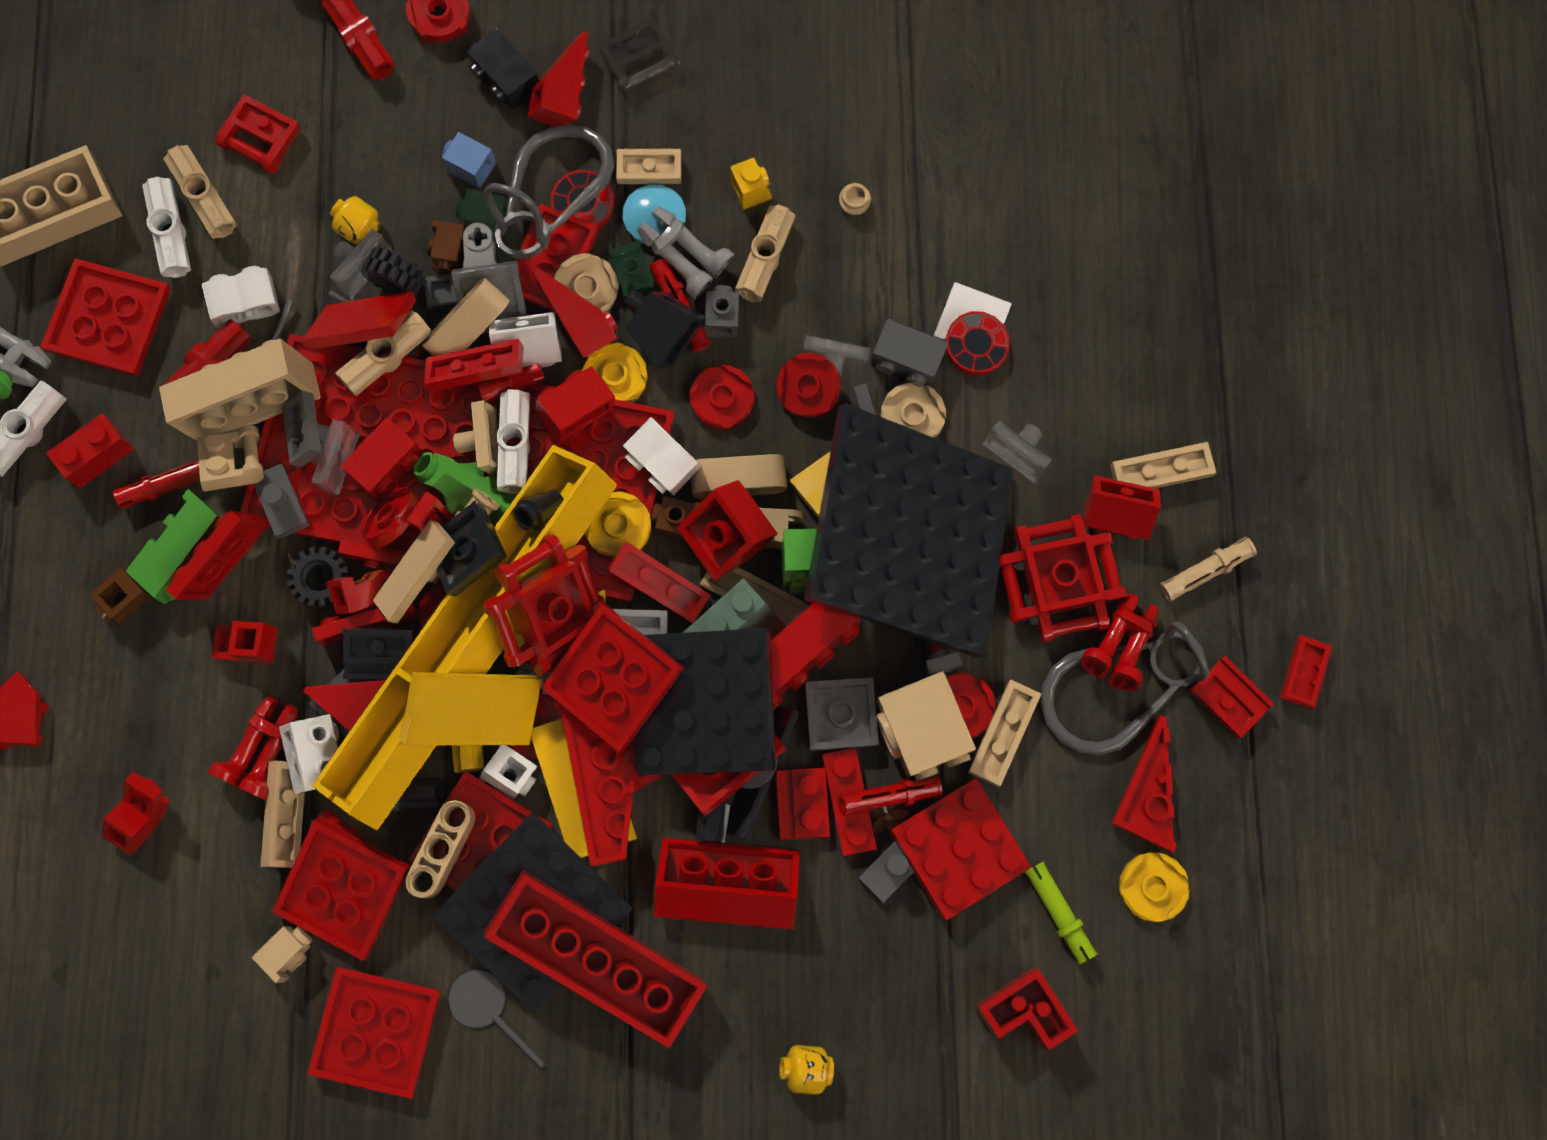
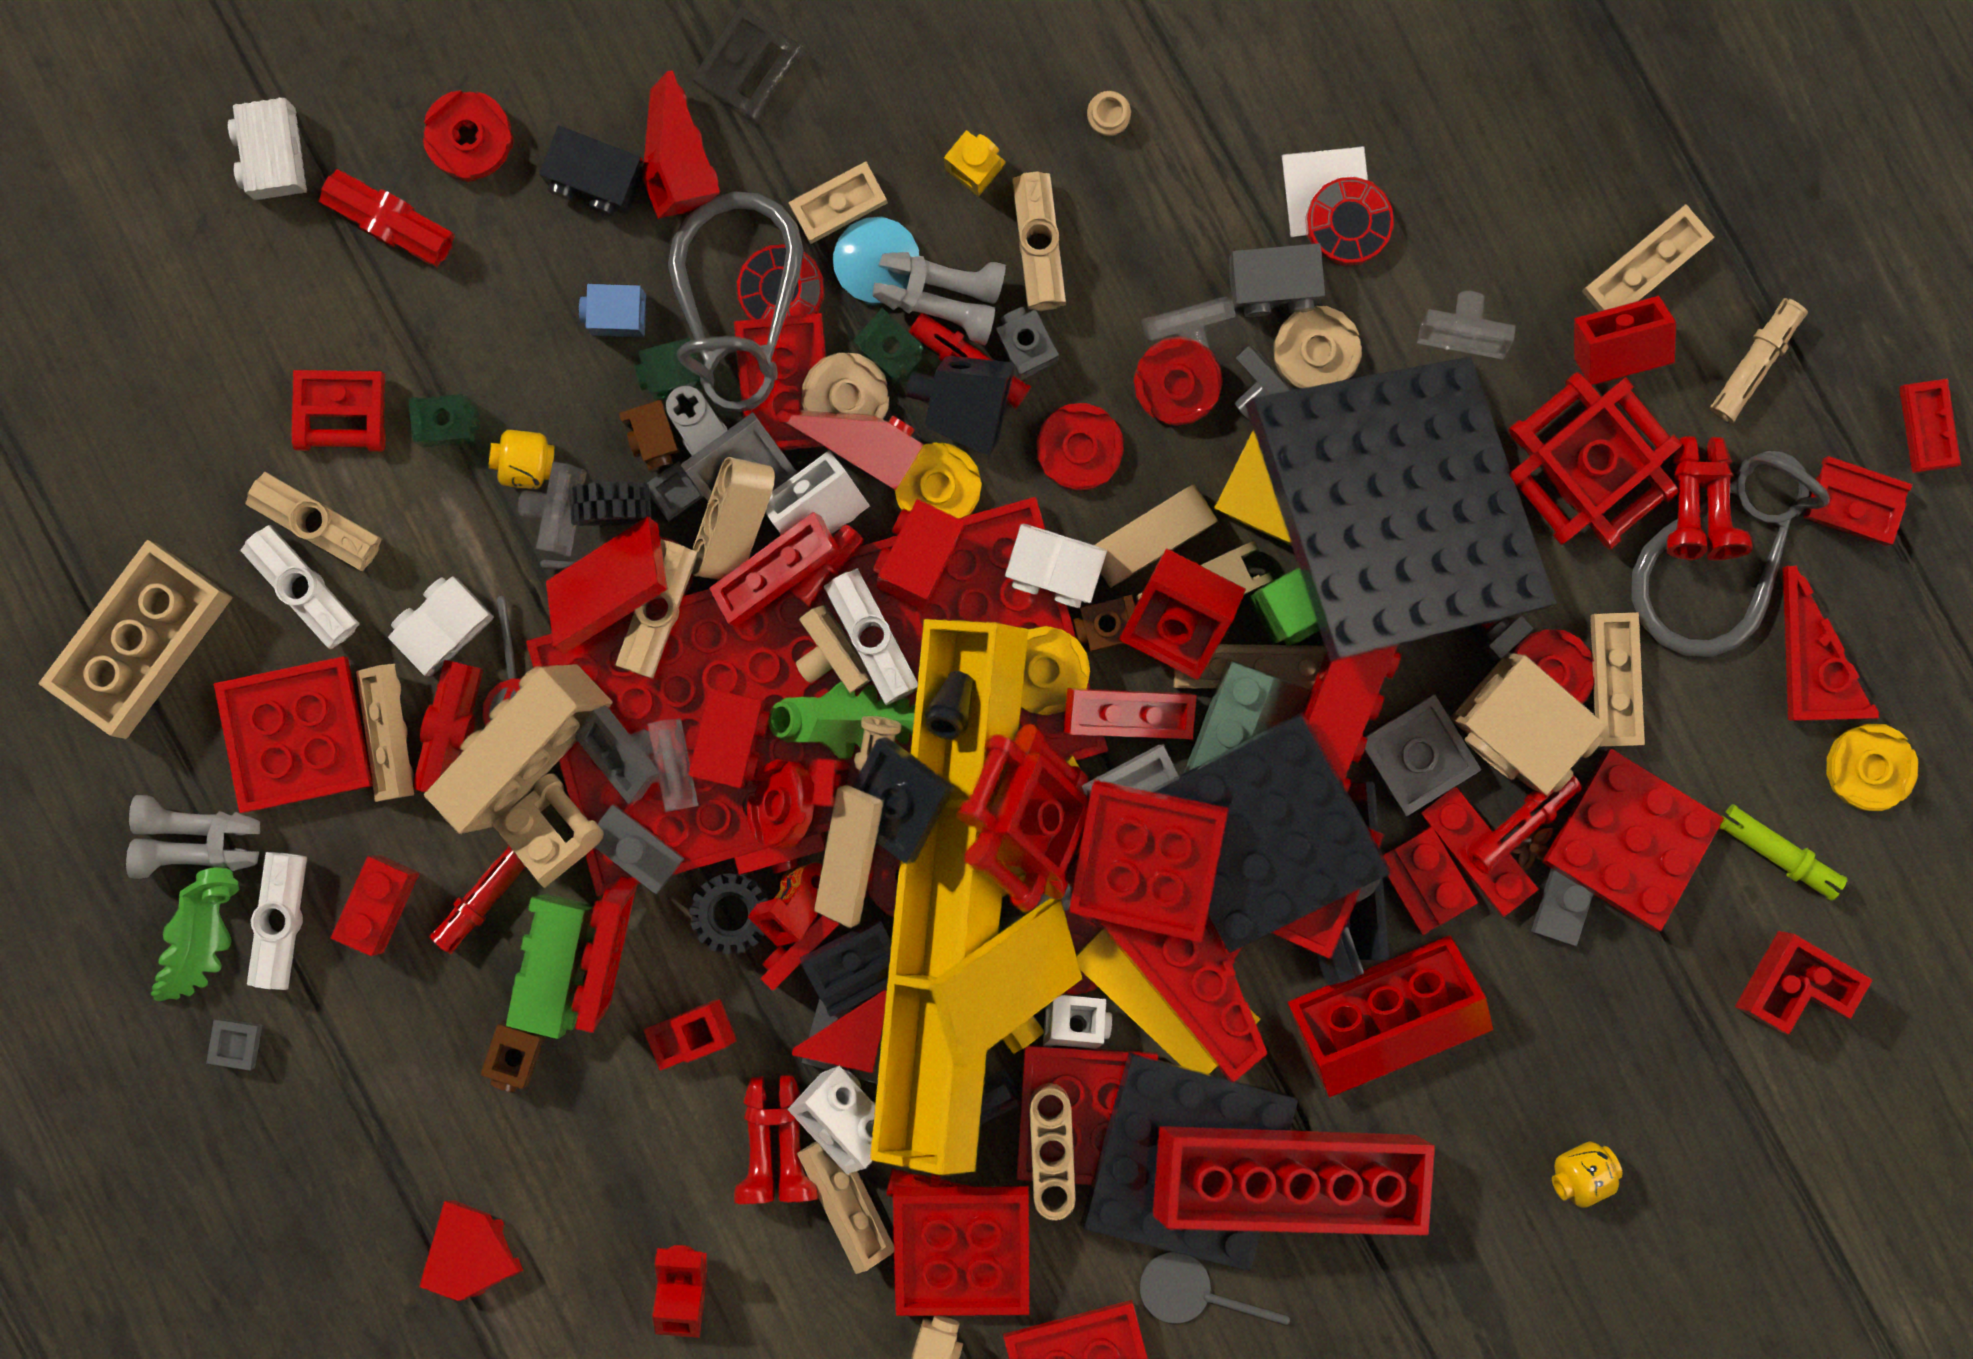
camera: 20 degrees left, 10 degrees up
none -> tan plate [356,664,414,802]
none -> clear green brick [408,394,480,448]

